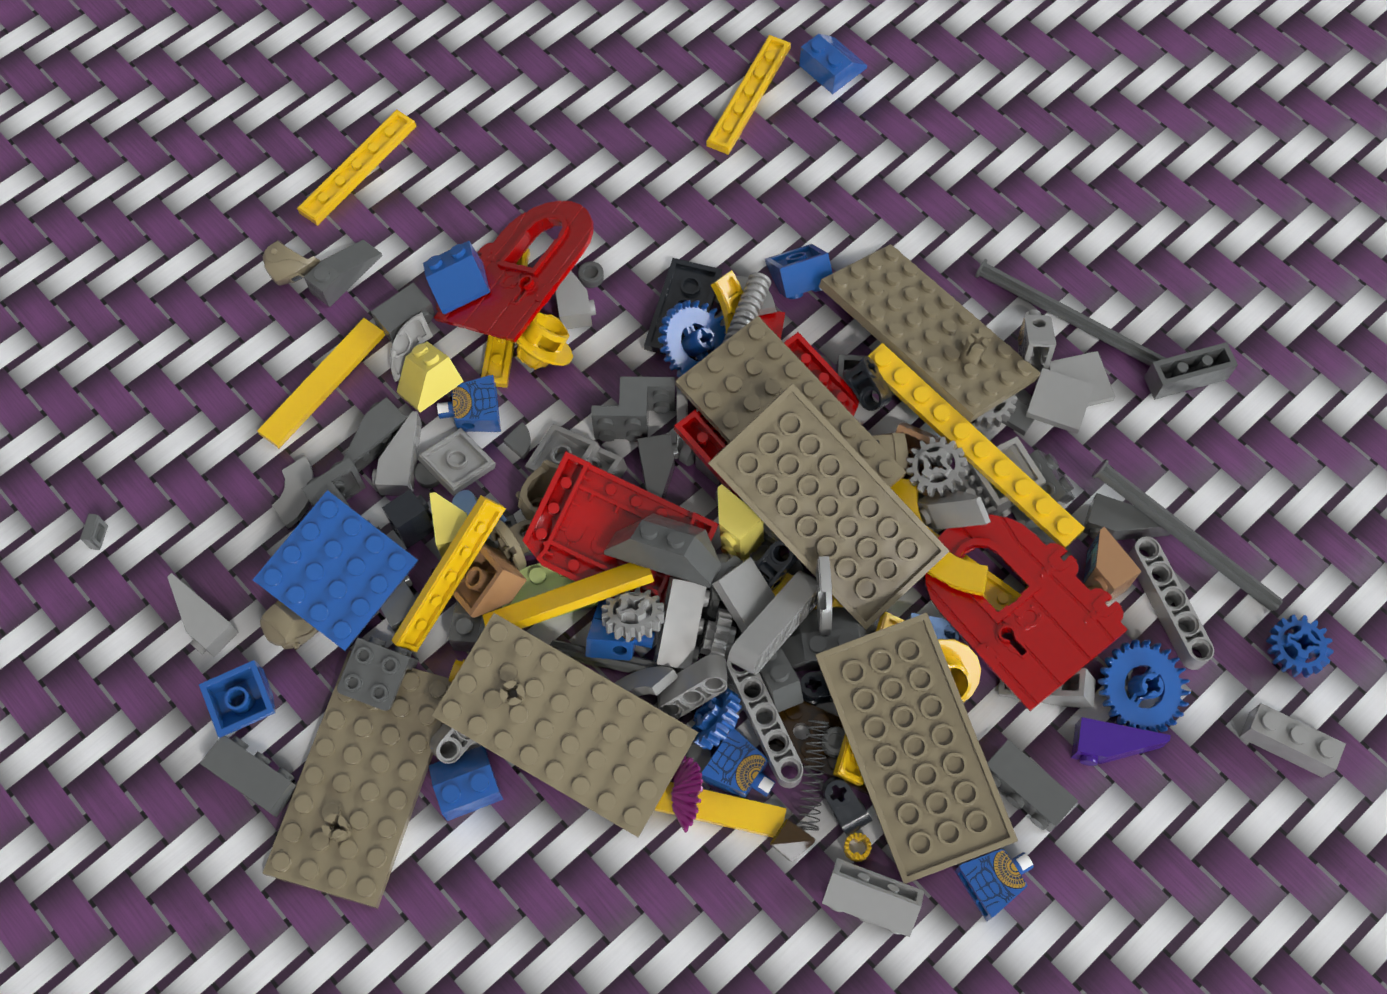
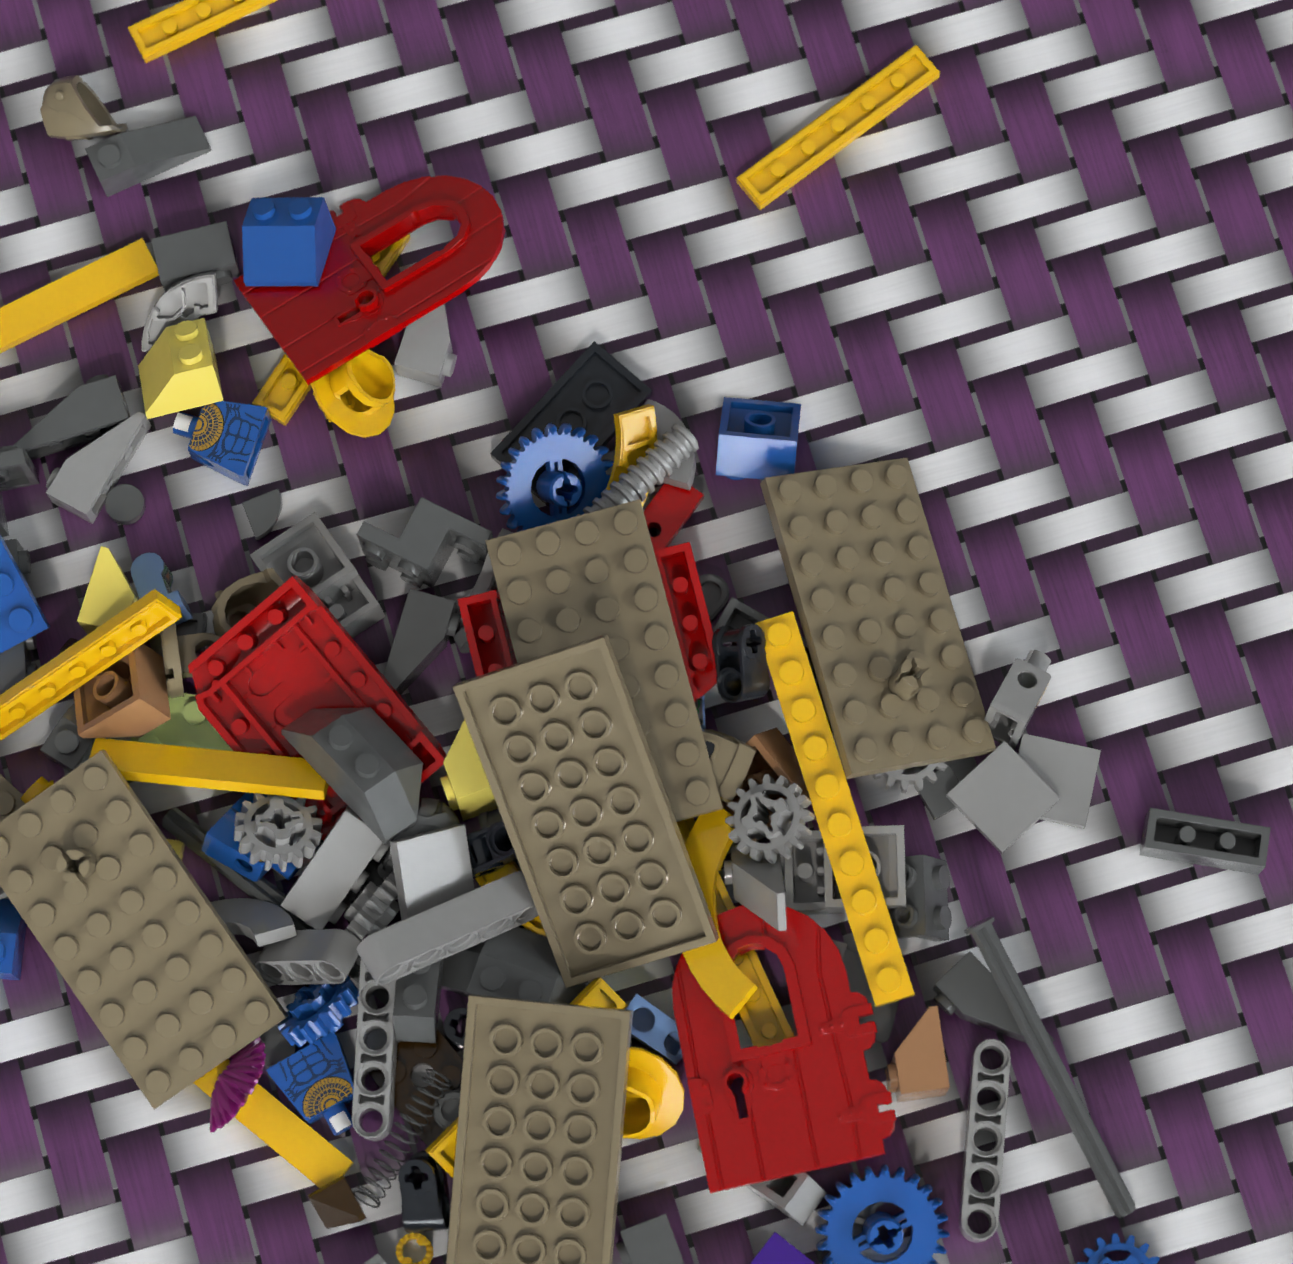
camera: 30 degrees right, 10 degrees up
black brick [382,489,434,549] -> none
light grey tile [418,428,496,496] -> none
dark grey tile [578,261,604,288] -> none
blue slope [799,34,867,94] -> none
light grey tile [816,556,832,636] -> none
dark grey axle [975,259,1166,366] -> none

